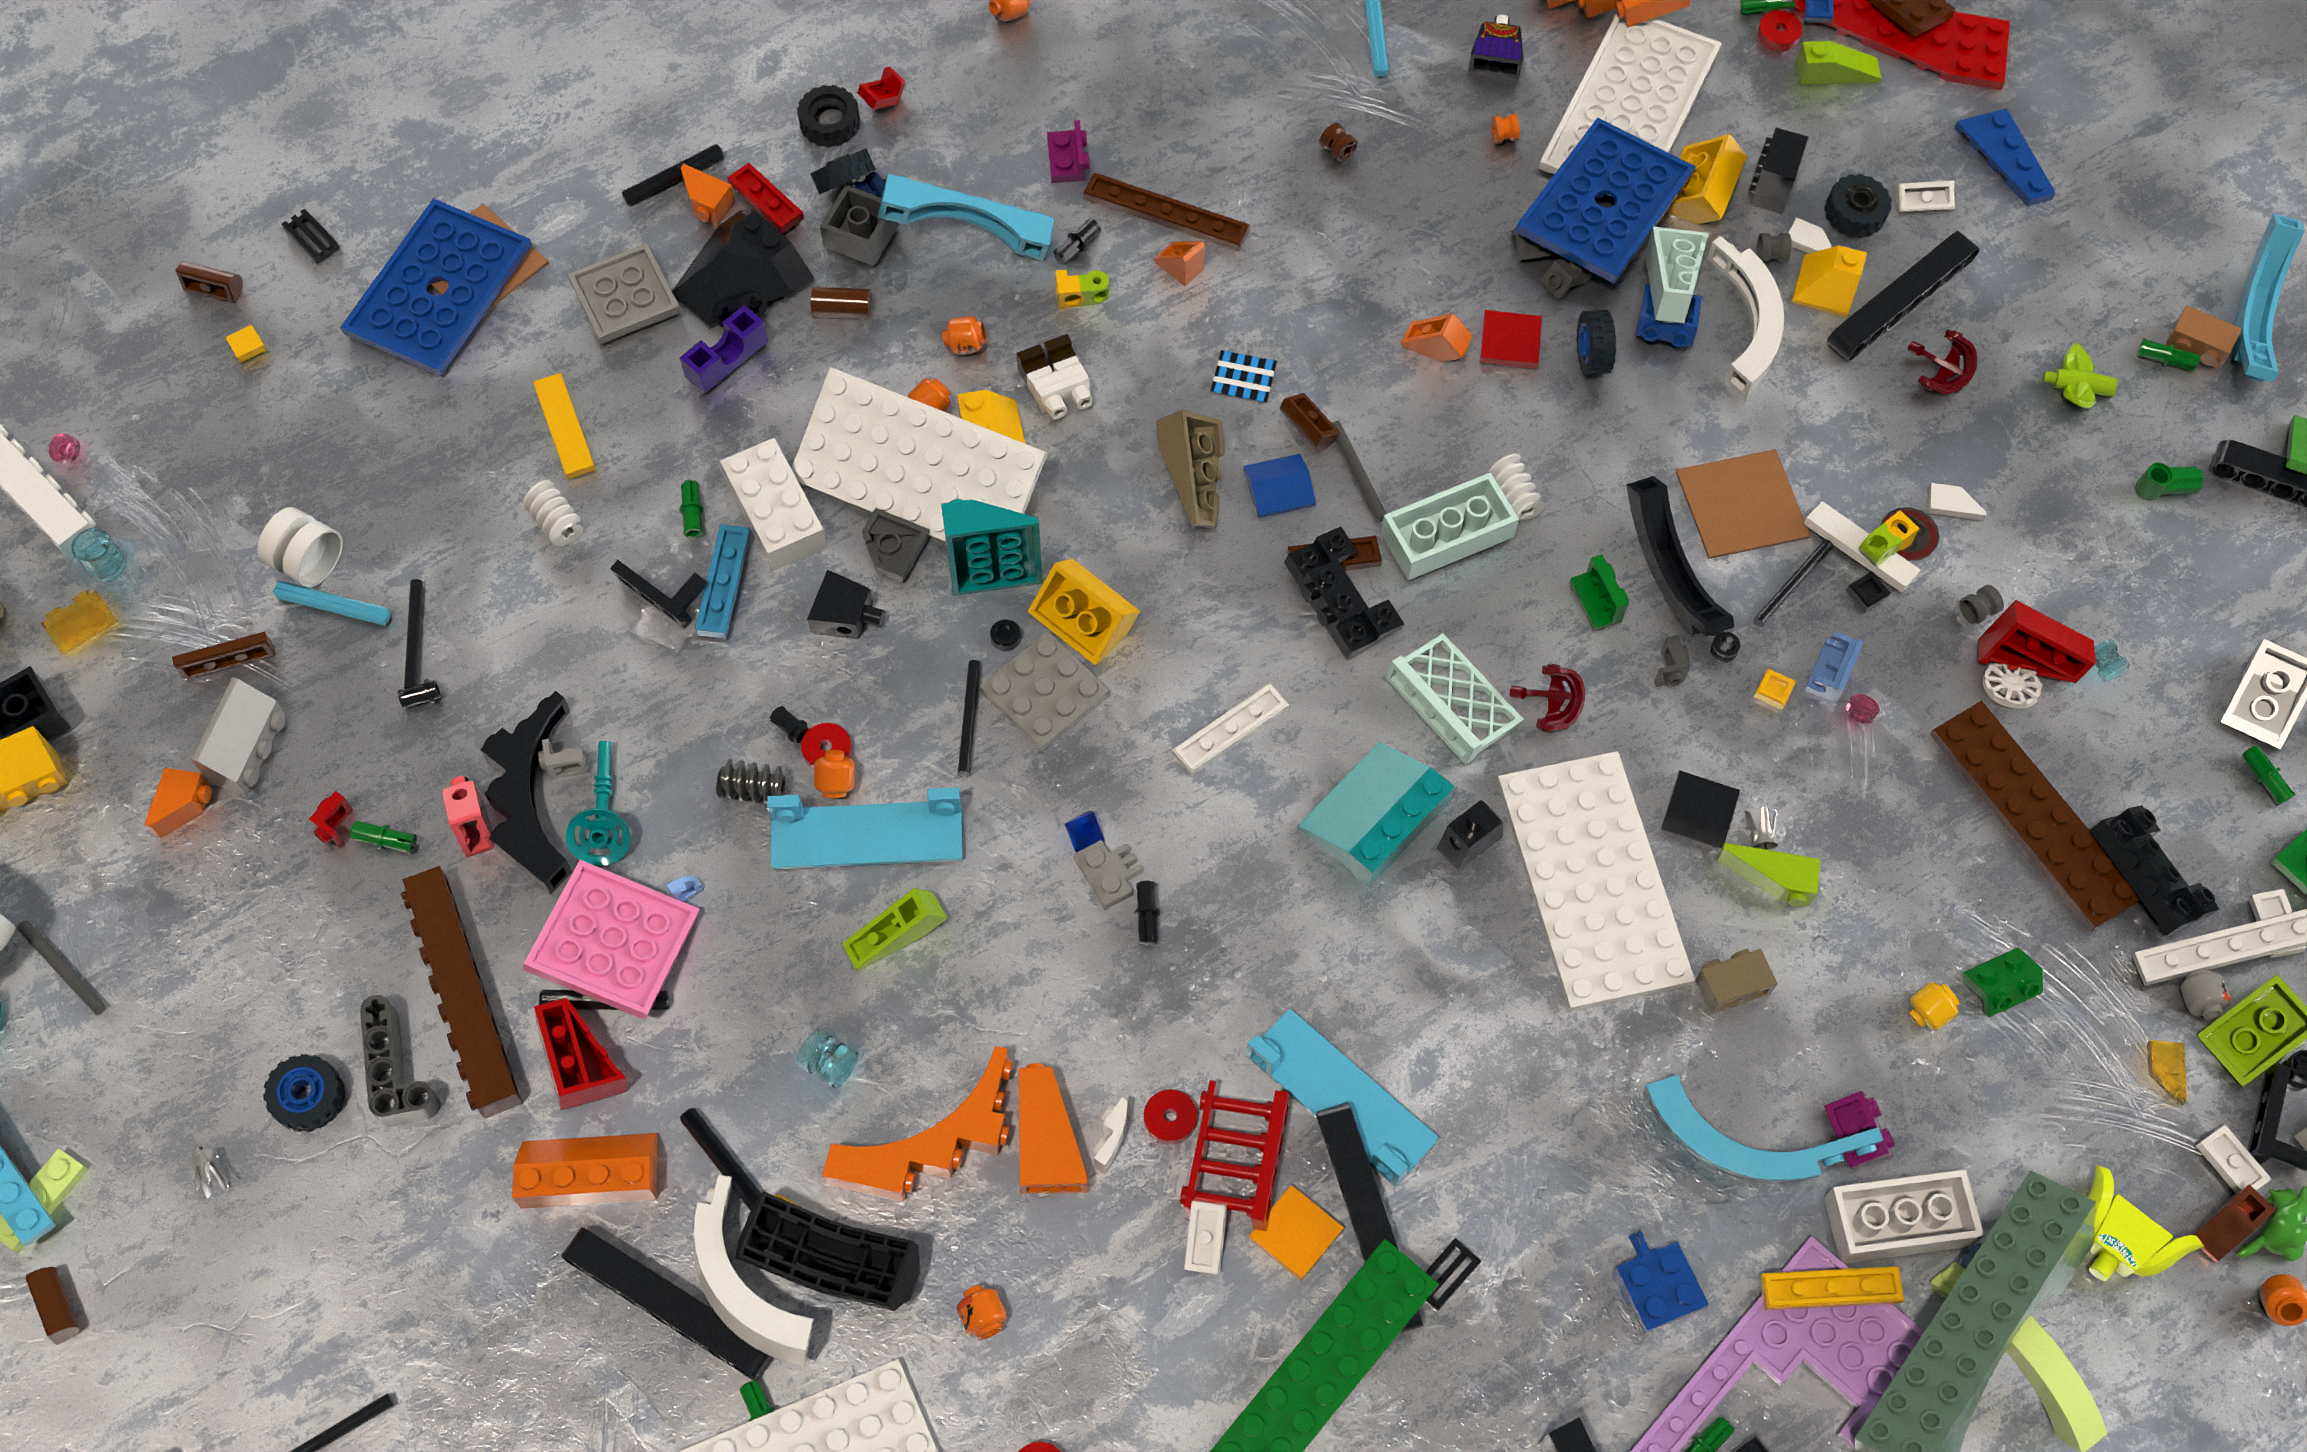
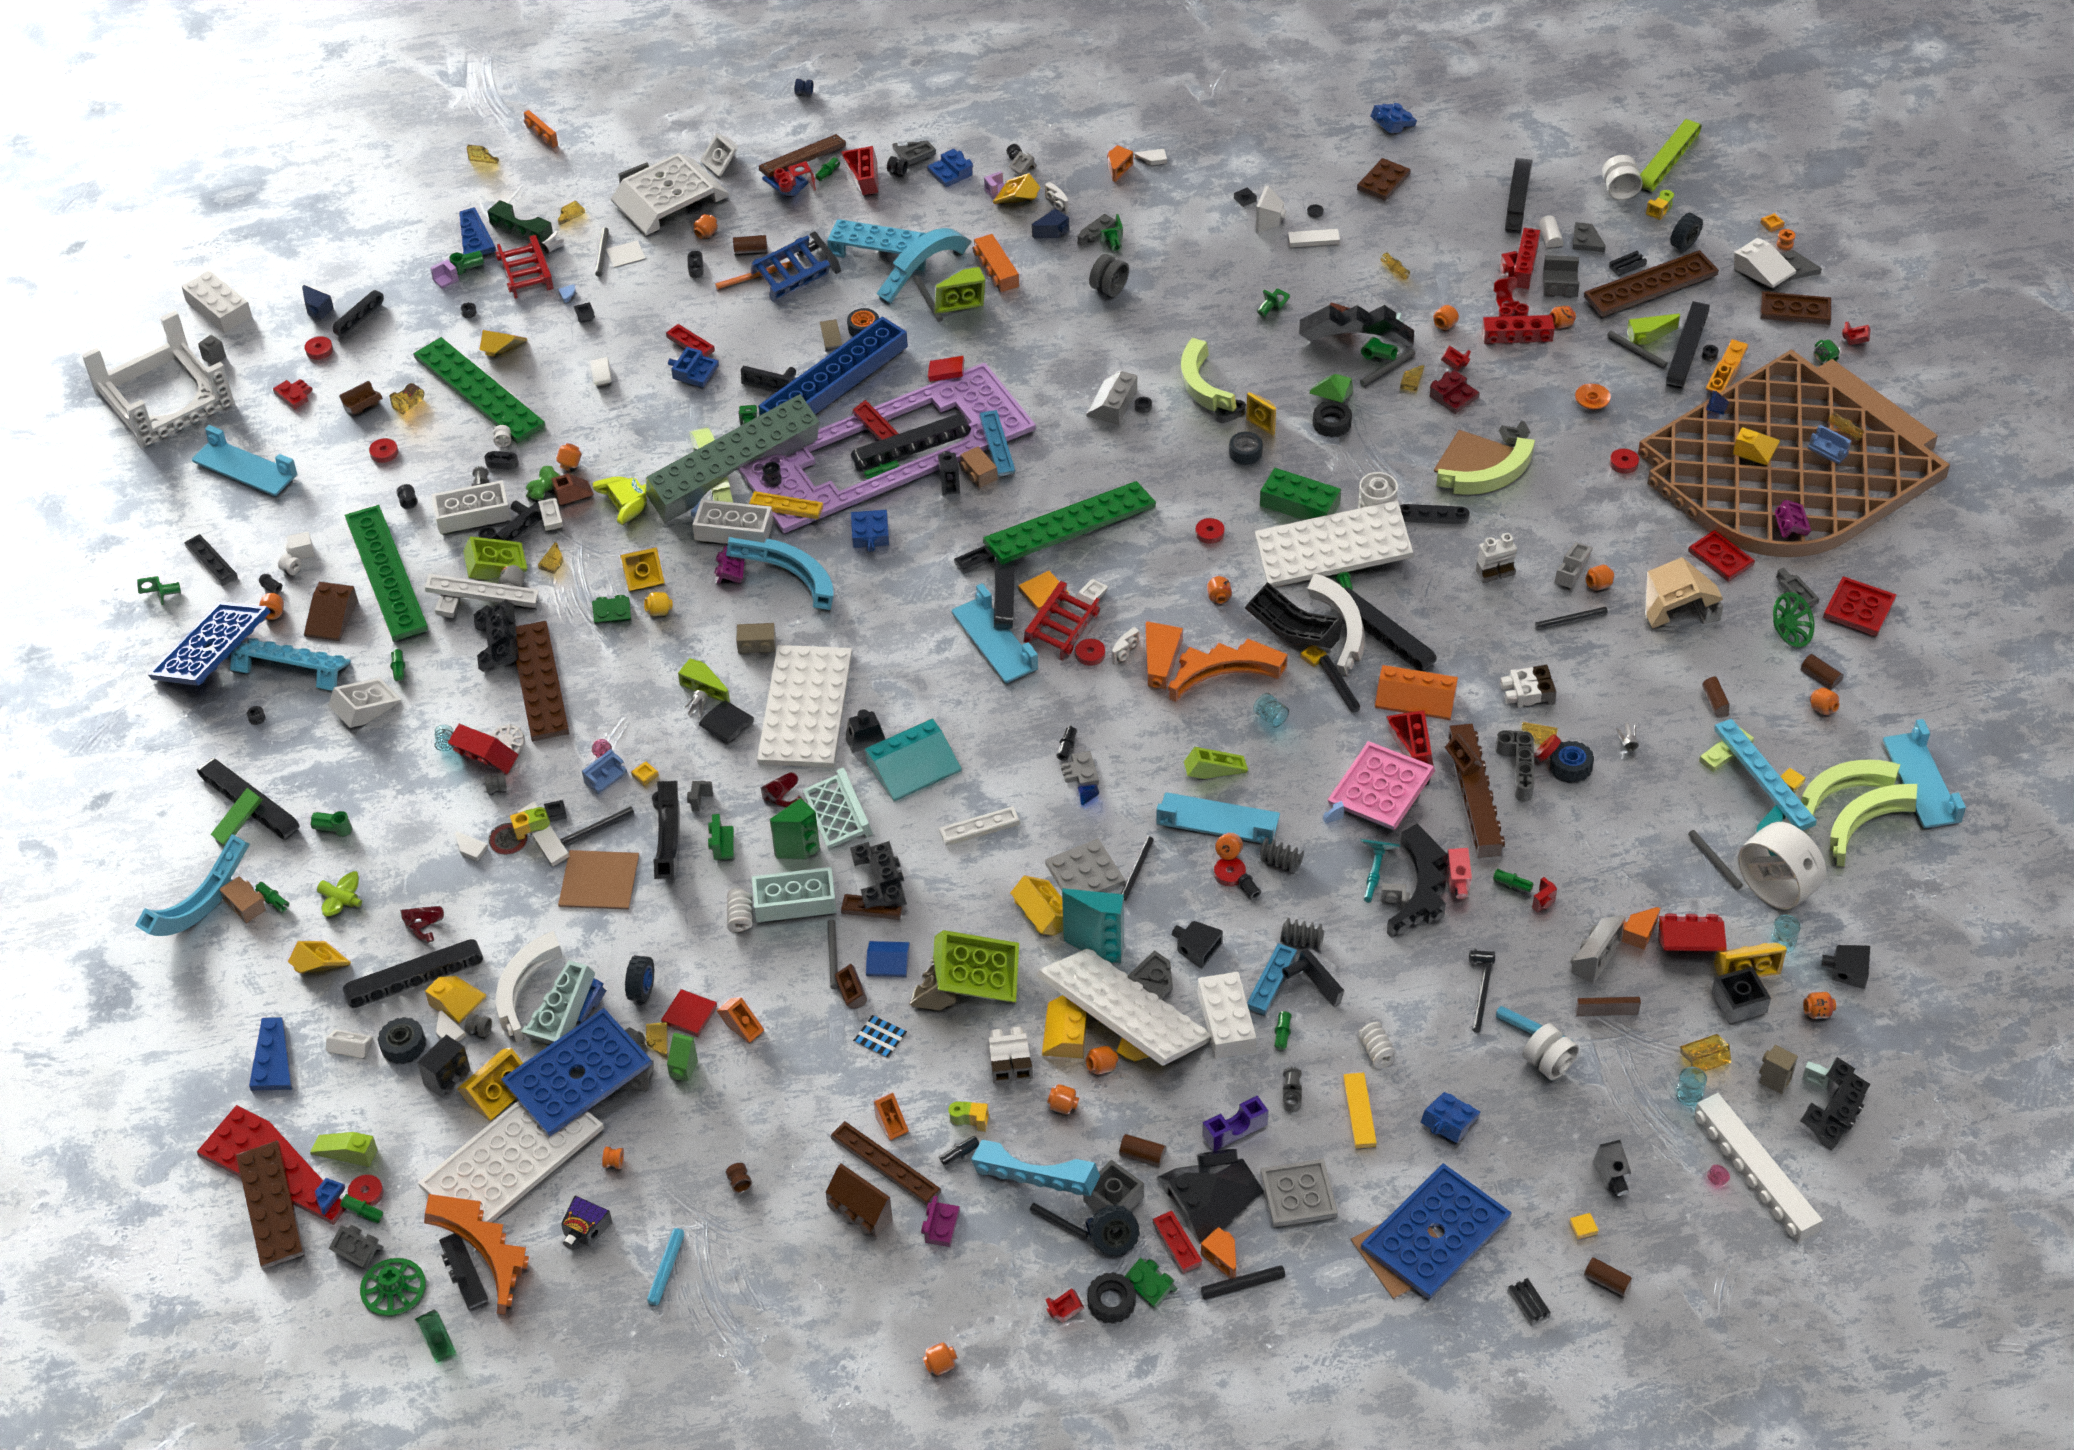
camera: 160 degrees left, 15 degrees down
none -> yellow slope [288,941,351,974]
none -> yellow slope [620,547,665,591]
none -> clear yellow tile [646,1022,668,1058]
none -> bright green slope [667,1033,698,1081]
none -> black wheel [763,462,782,487]
none -> green slope [770,798,820,859]
none -> reddish brown slope [825,1163,893,1238]
none -> lime slope [933,930,1019,1003]
none -> green bracket [1124,1258,1178,1307]
none -> dark grey piece [1280,918,1324,950]
none -> dark grey connector [1283,1067,1302,1112]
none -> blue plate [1420,1092,1481,1143]
none -> reddish brown brick [1445,733,1482,775]
none -> white hips [1500,664,1556,708]
none -> clear yellow tile [1521,722,1558,744]
none -> red piece [1534,734,1561,762]
none -> black torso [1593,1140,1631,1196]
none -> red slope [1658,913,1727,951]

